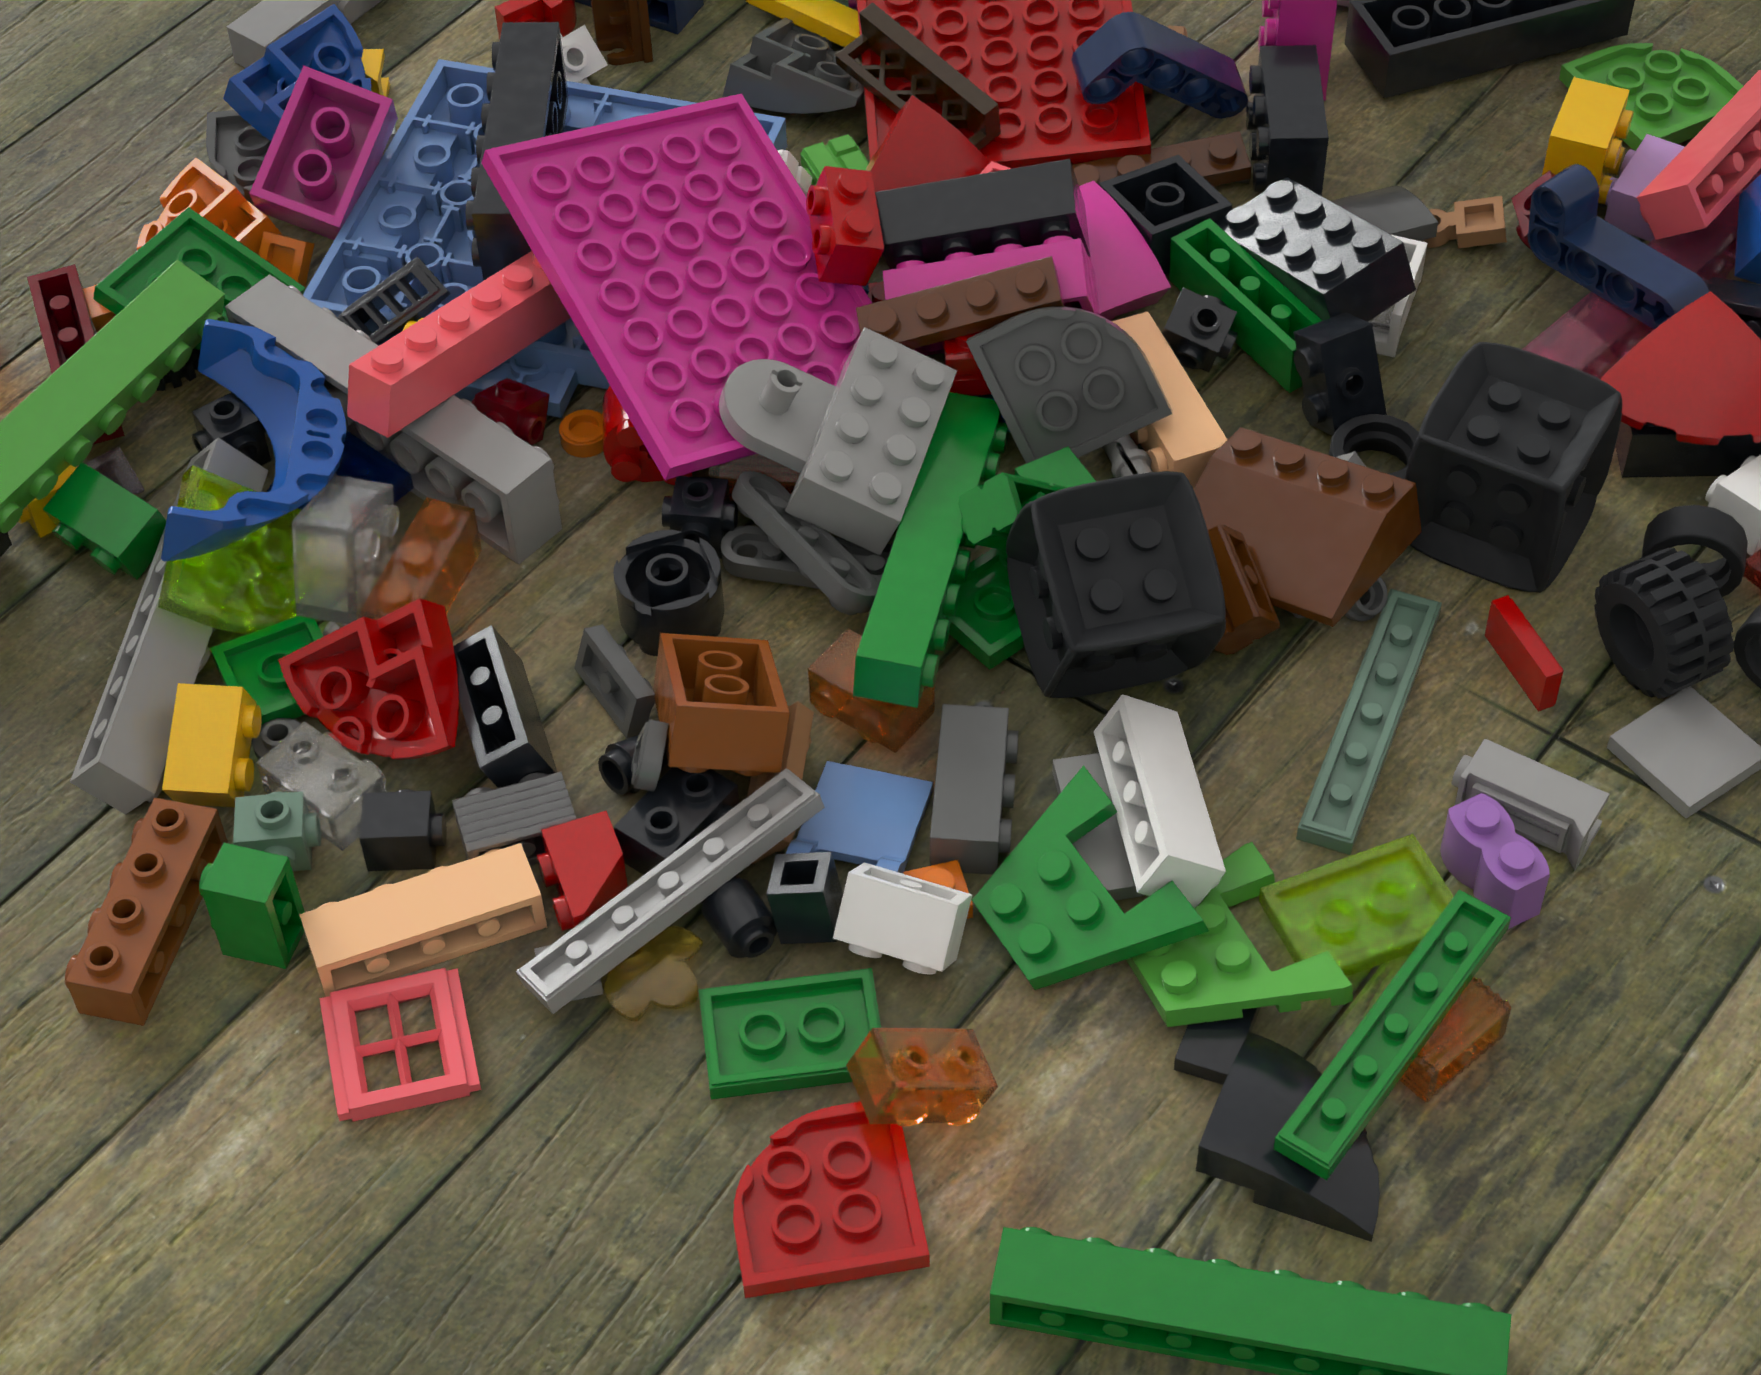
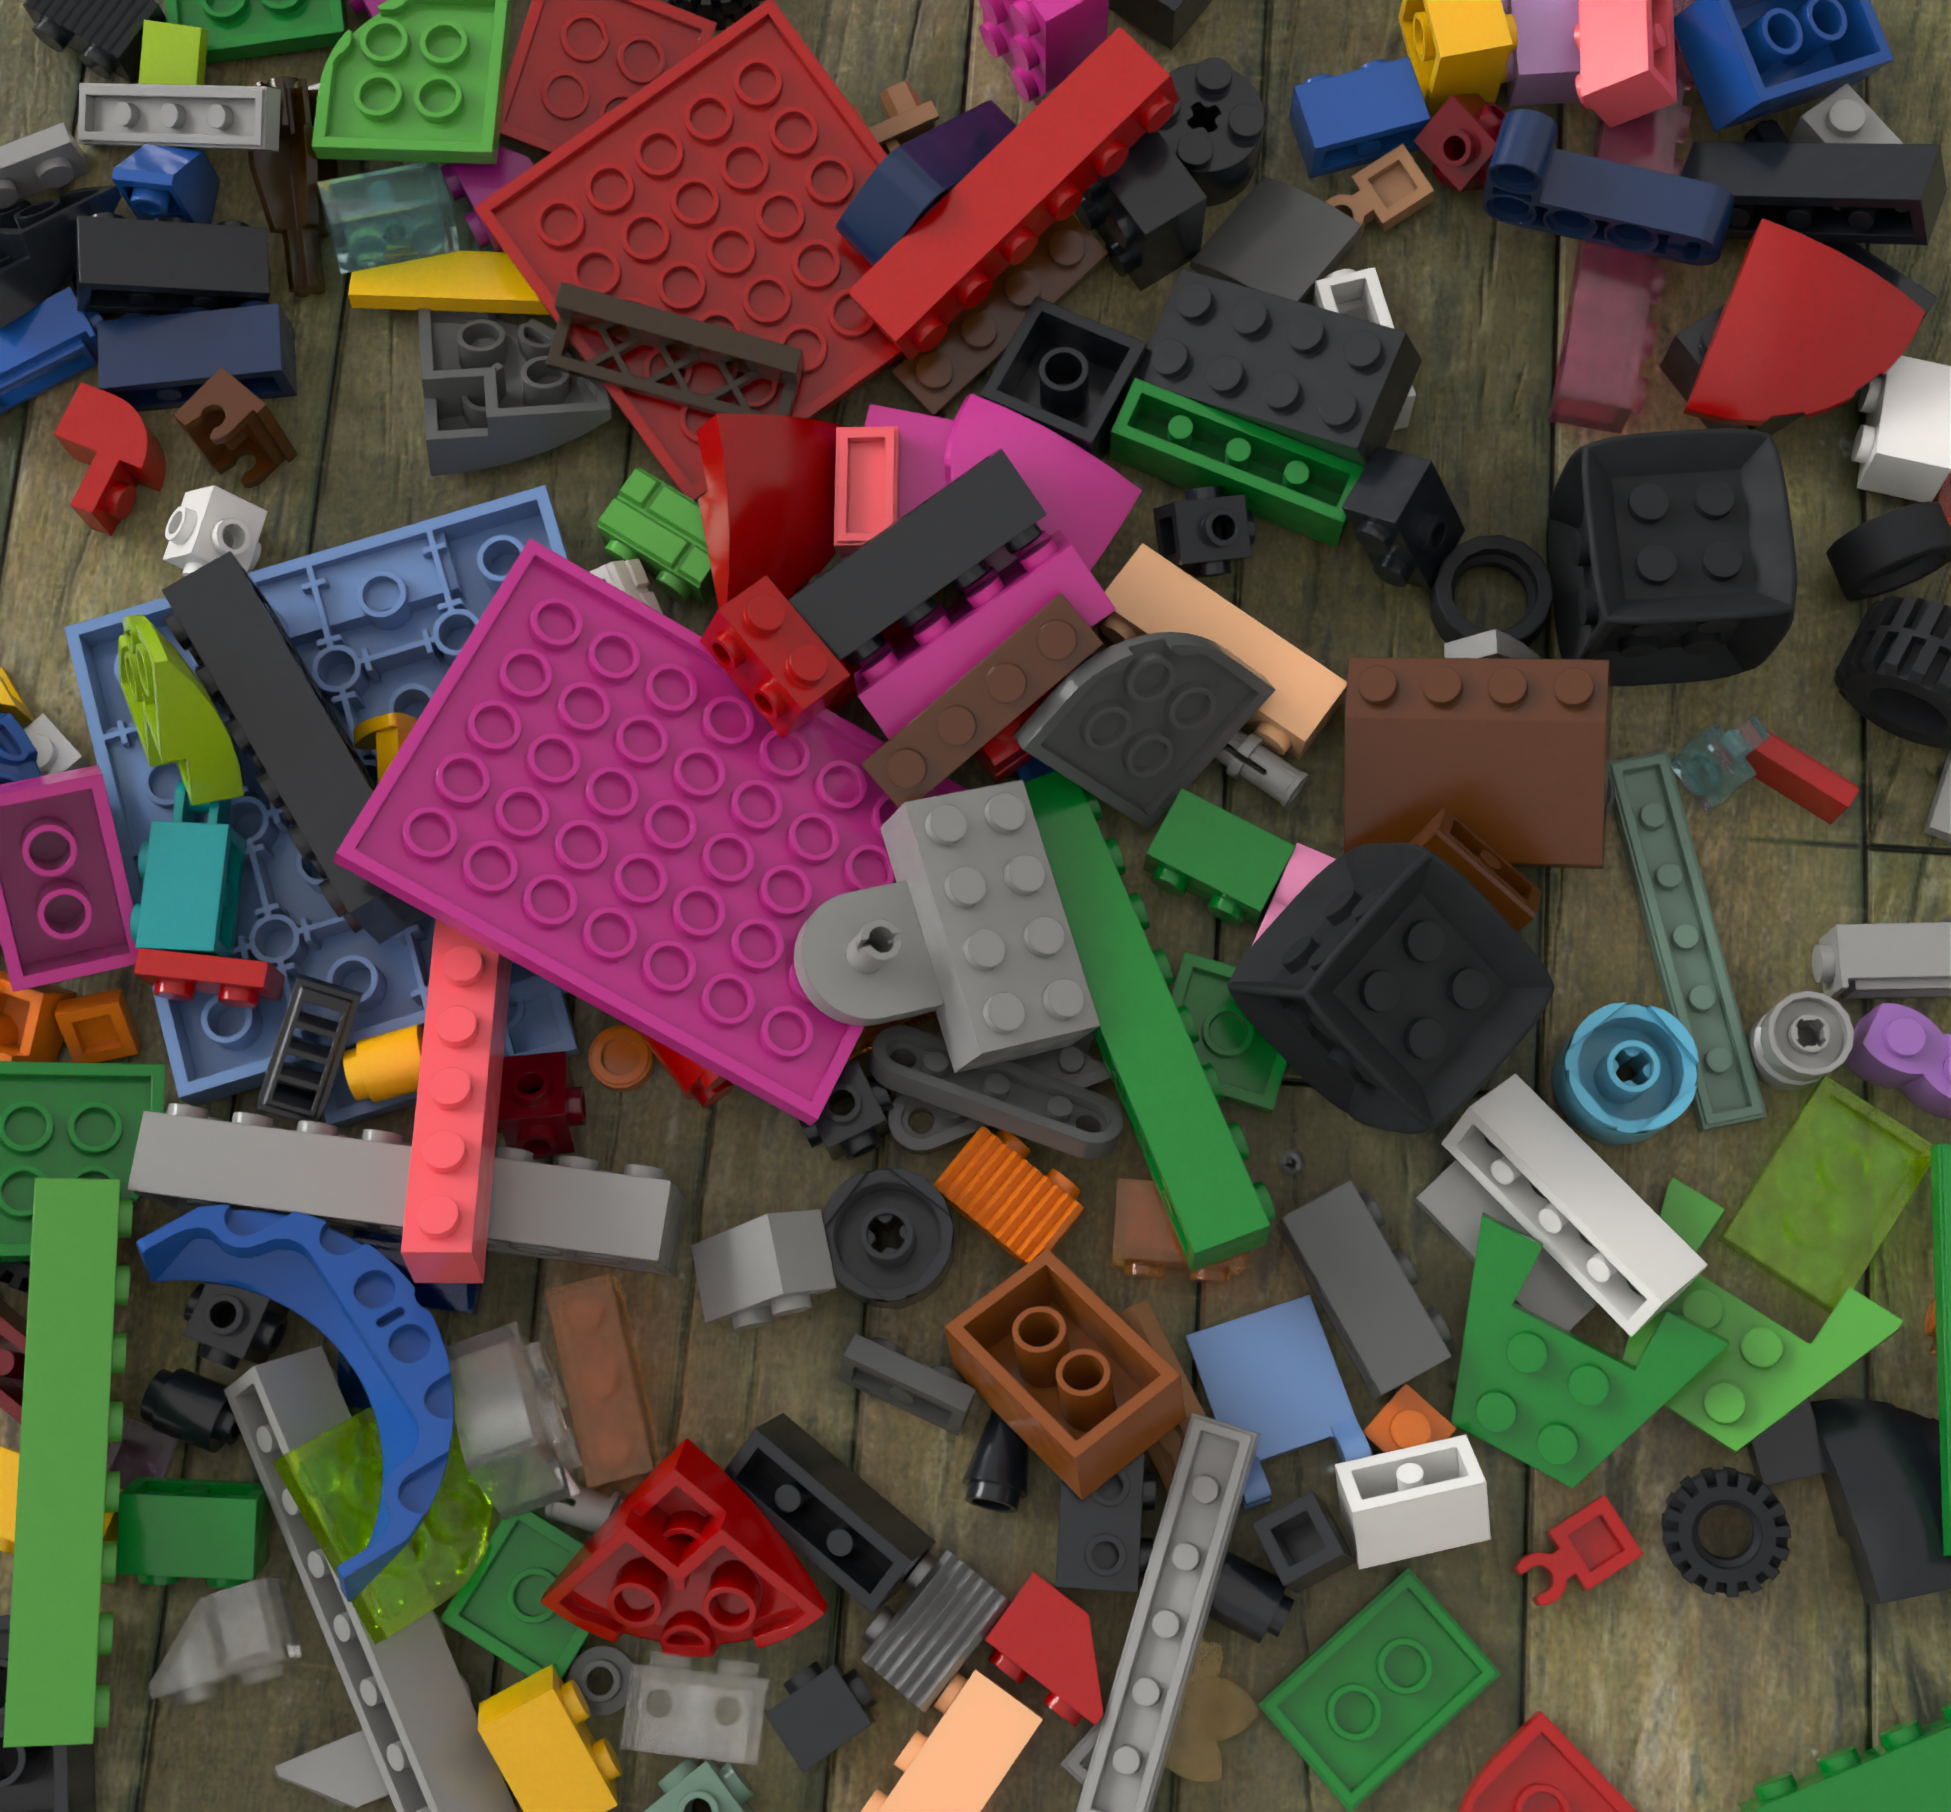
camera: 30 degrees left, 25 degrees up
dark grey tile [631,719,669,792] -> none
clear orange brick [846,1028,998,1126] -> none
green brick [958,472,1066,551] -> none
none -> lime brick [118,614,244,806]
none -> teal brick [130,780,247,958]
none -> red plate [134,948,285,1008]
none -> black brick [140,1368,241,1453]
none -> clear slope [148,1577,302,1708]
none -> light grey slope [273,1730,389,1809]
none -> light grey brick [691,1209,837,1331]
none -> red brick [847,26,1179,361]
none -> orange brick [933,1125,1085,1267]
none -> black brick [1158,58,1265,206]
none -> blue brick [1289,57,1431,179]
none -> red plate [1512,1495,1644,1606]
none -> medium azure brick [1551,1002,1699,1146]
none -> black tyre [1661,1466,1791,1597]
none -> clear light blue plate [1671,715,1771,813]
none -> light grey wheel [1746,991,1854,1092]

